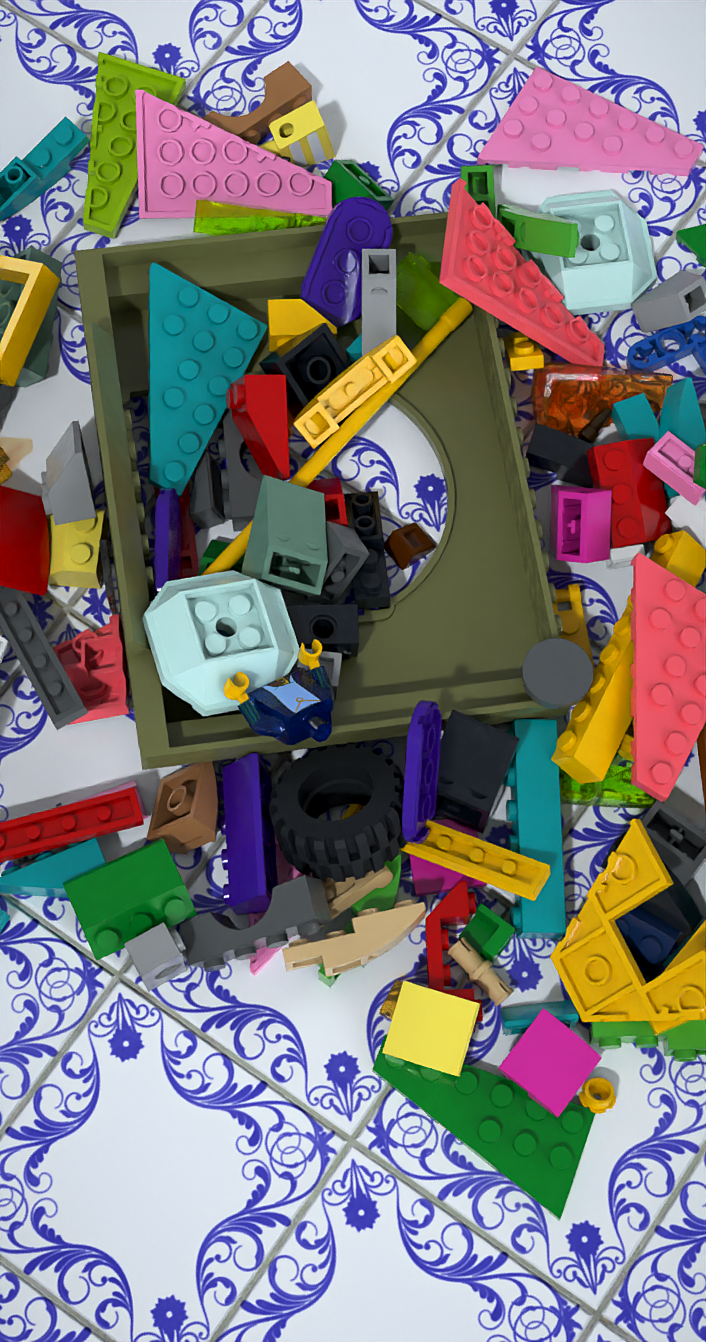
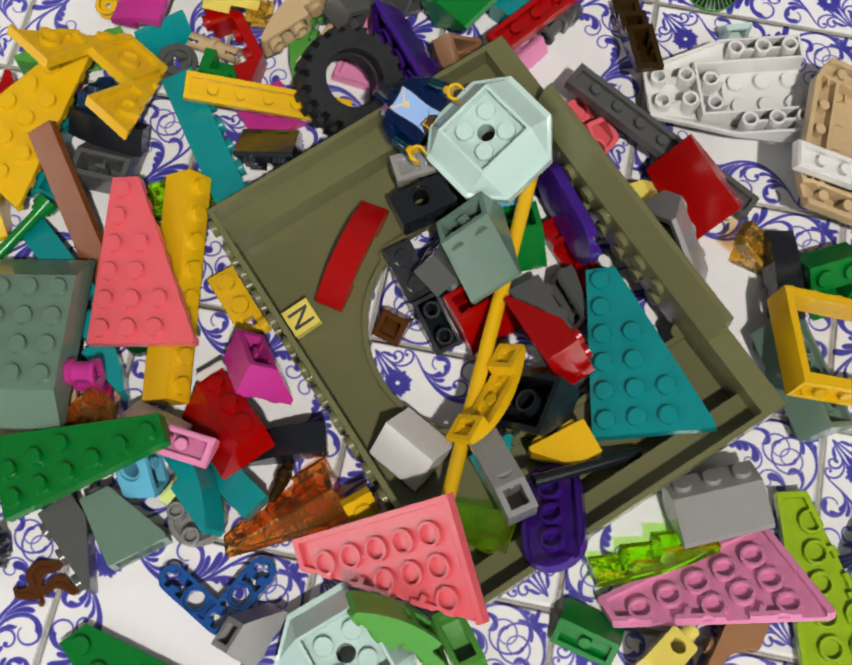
camera: 155 degrees right, 0 degrees up
dark purple tile [402,700,442,844] -> none
dark grey tile [521,638,593,709] -> none
none -> dark grey gear [157,43,198,80]
none -> light yellow tile [281,297,323,340]
none -> red slope [315,201,390,312]
none -> white slope [369,407,454,493]
none -> black piece [529,447,642,488]
none -> light grey slope [662,460,776,549]

